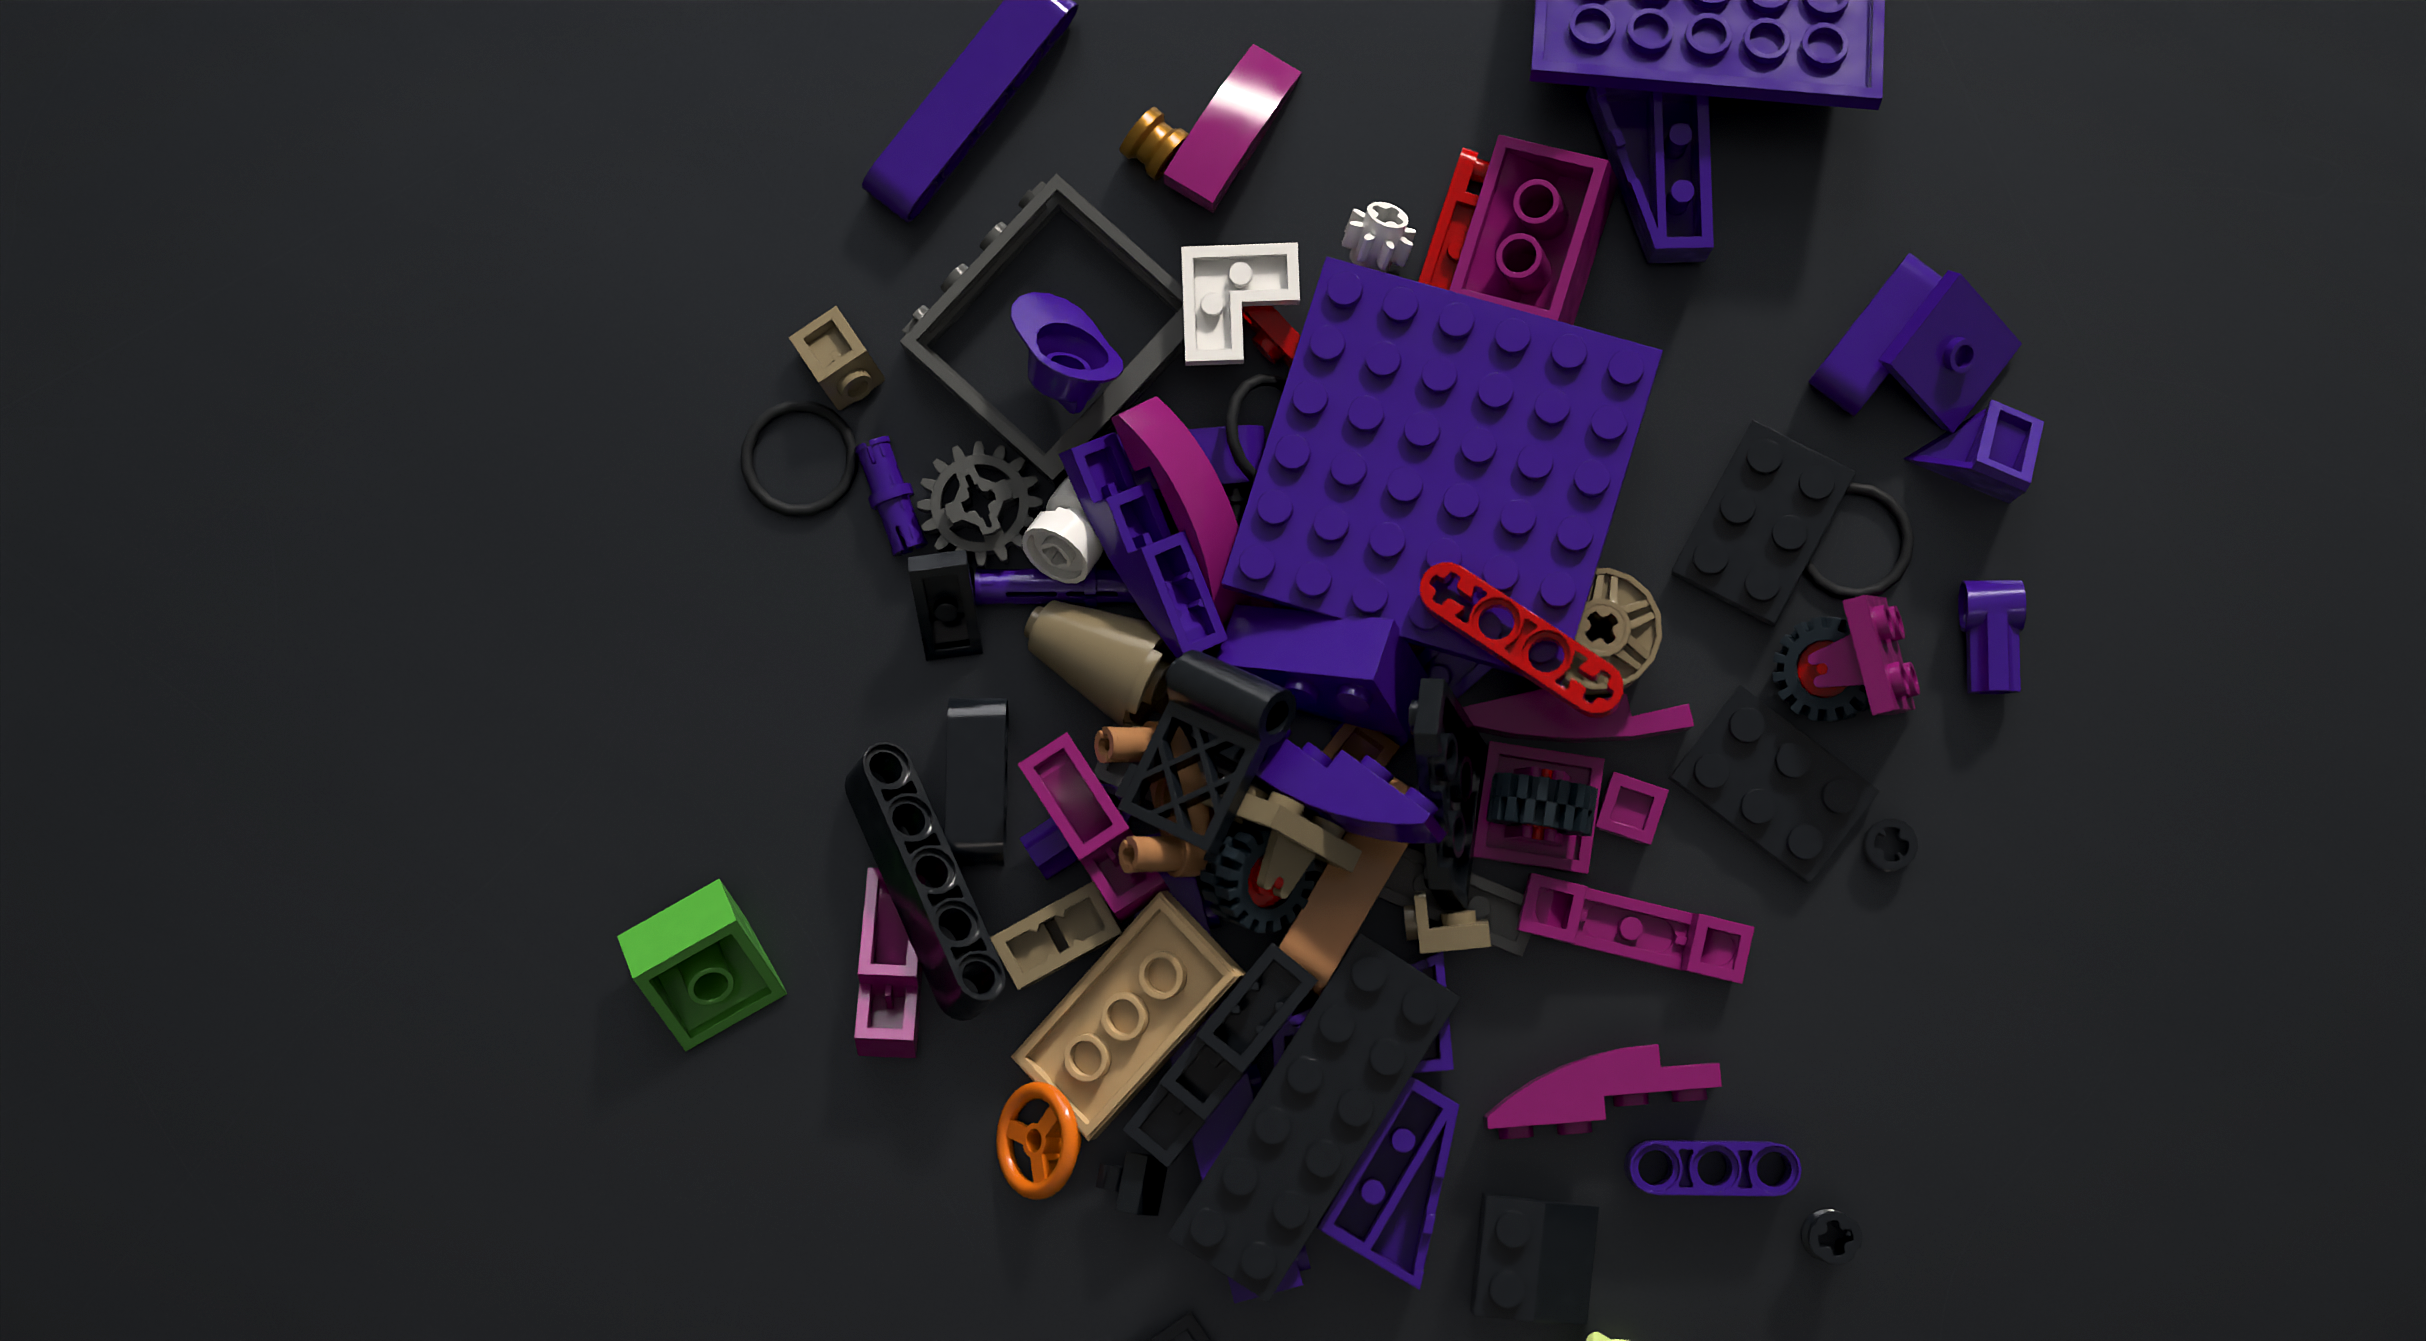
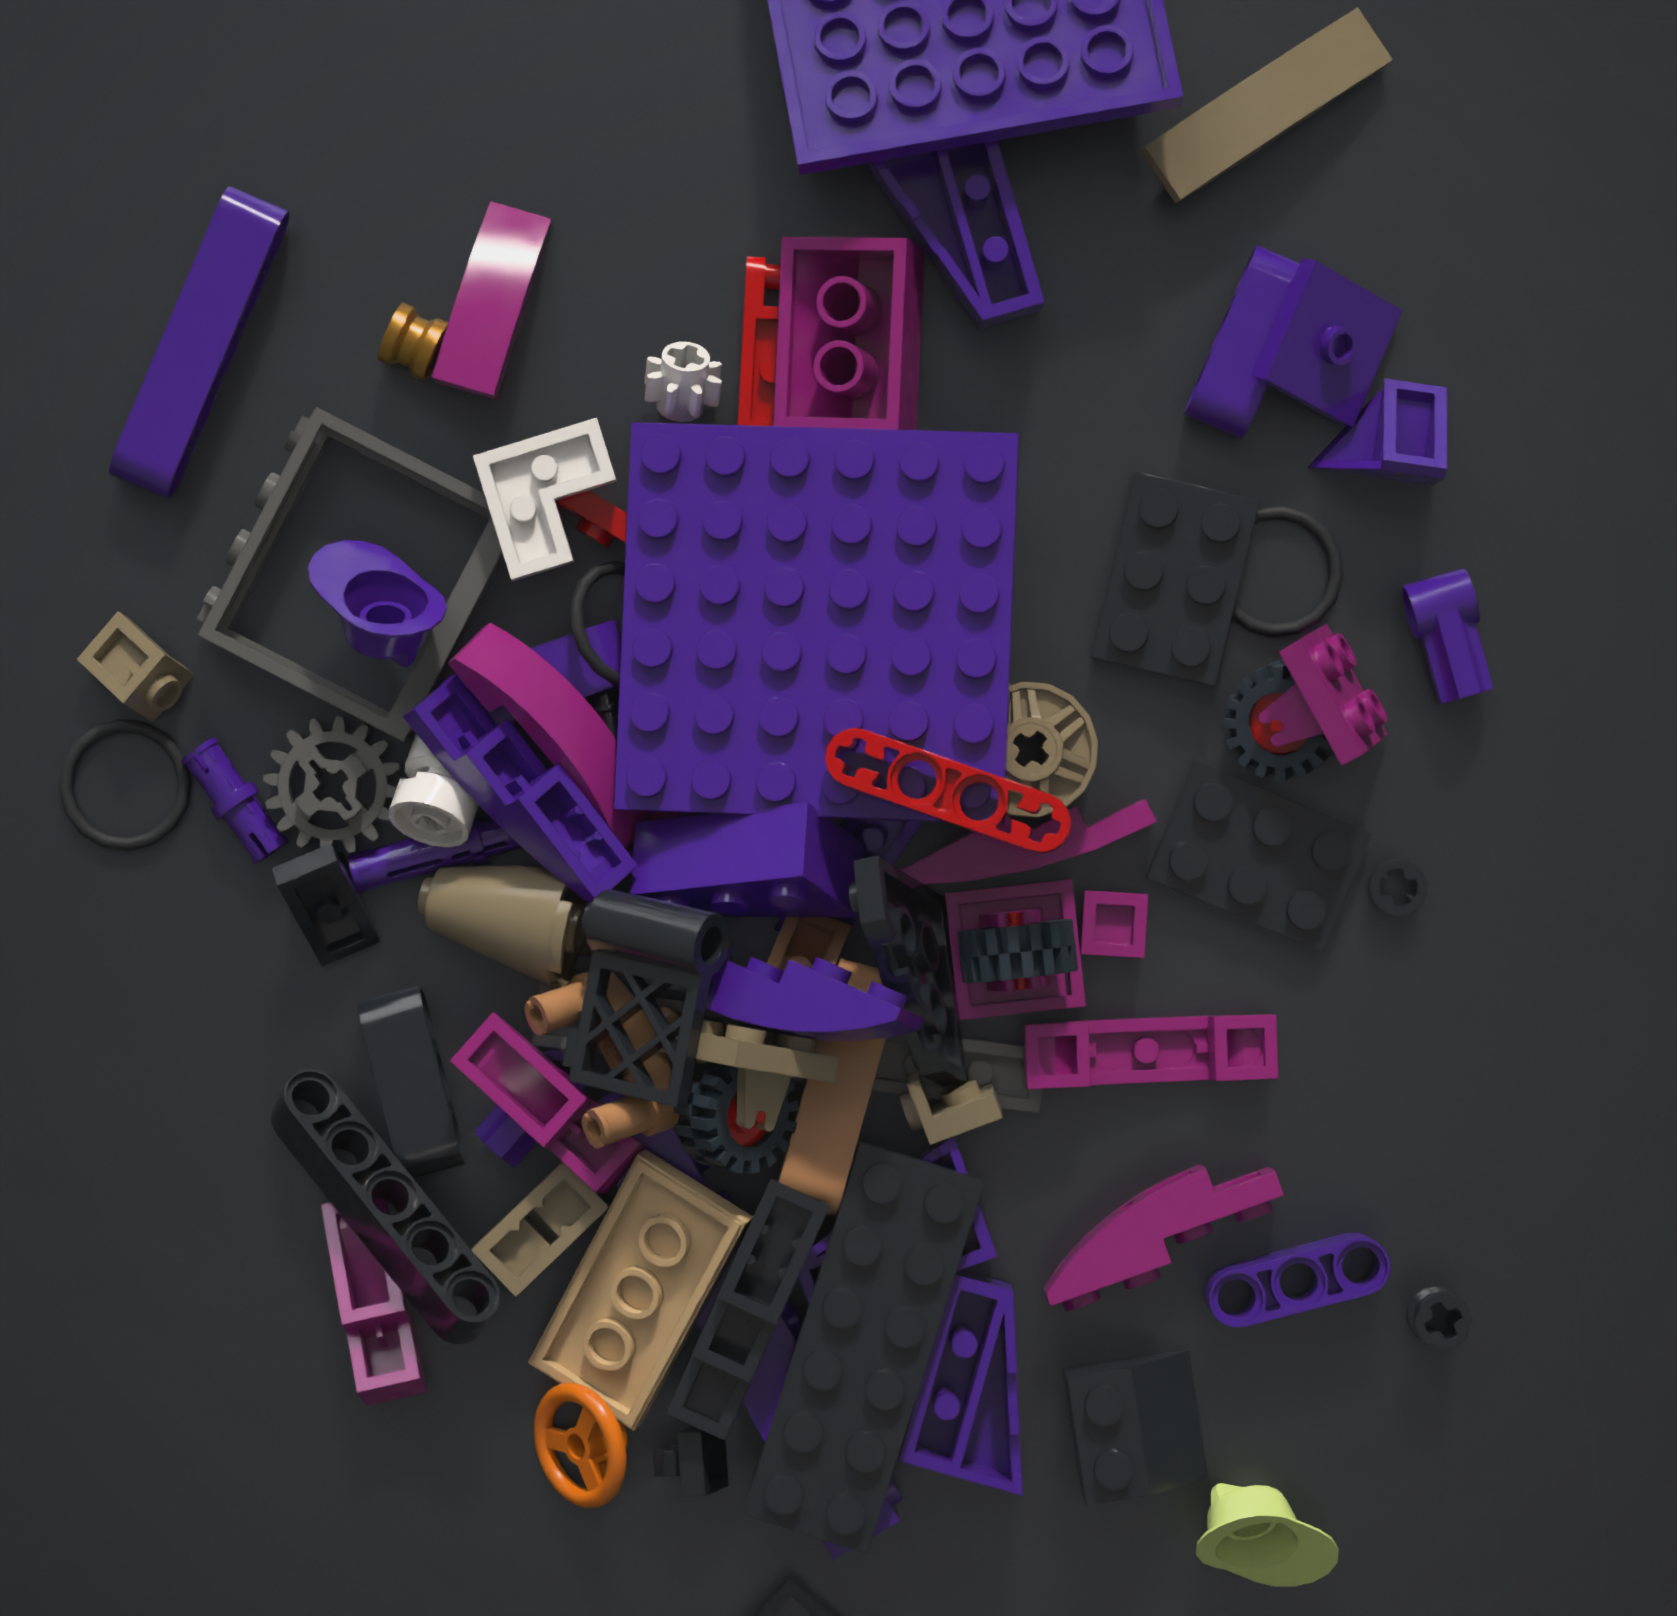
camera: 25 degrees left, 5 degrees up
bright green slope [617,879,787,1052] -> none
none -> dark tan slope [1140,7,1393,203]

